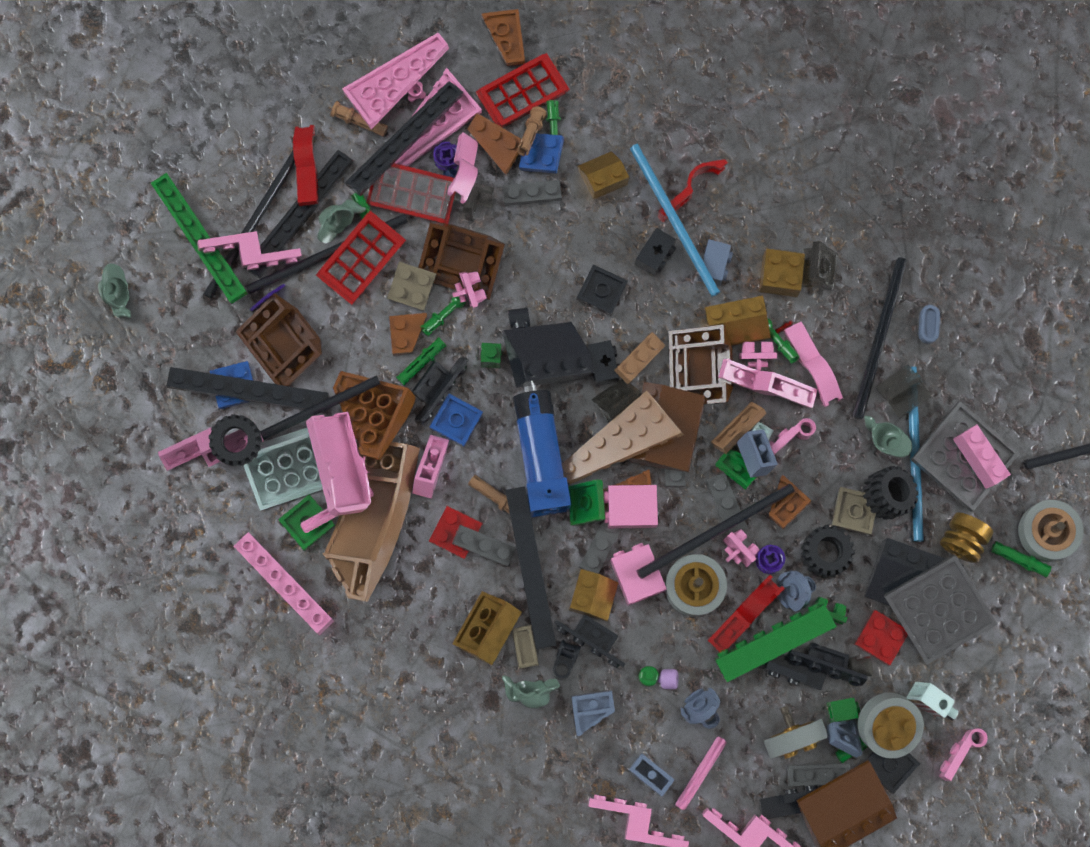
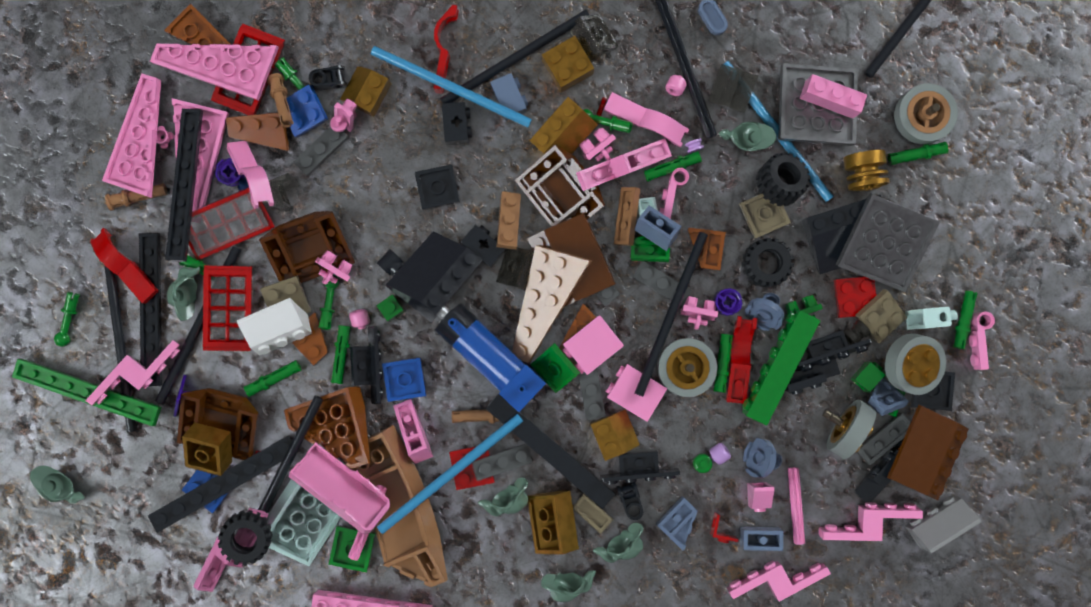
camera: 25 degrees left, 10 degrees up
none -> green pin [54,292,80,347]
none -> bright pink wing [150,44,279,101]
none -> pearl gold brick [182,422,233,476]
none -> white slope [237,298,312,355]
none -> green pin [244,360,302,397]
none -> black piece [308,65,348,91]
none -> bright pink hips [330,99,357,132]
none -> bright pink piece [349,309,370,329]
none -> dark azure piece [377,414,523,534]
none -> black piece [440,9,590,103]
none -> sand green hair [478,478,528,516]
none -> sand green hair [541,570,596,602]
none -> green pin [643,151,702,182]
none -> bright pink piece [665,75,687,96]
none -> lavender bush [685,138,704,154]
none -> red bracket [710,512,739,543]
none -> green pin [713,334,733,393]
none -> bright pink slope [747,482,774,512]
none -> dark tan plate [855,289,907,343]
none -> green pin [953,291,978,350]

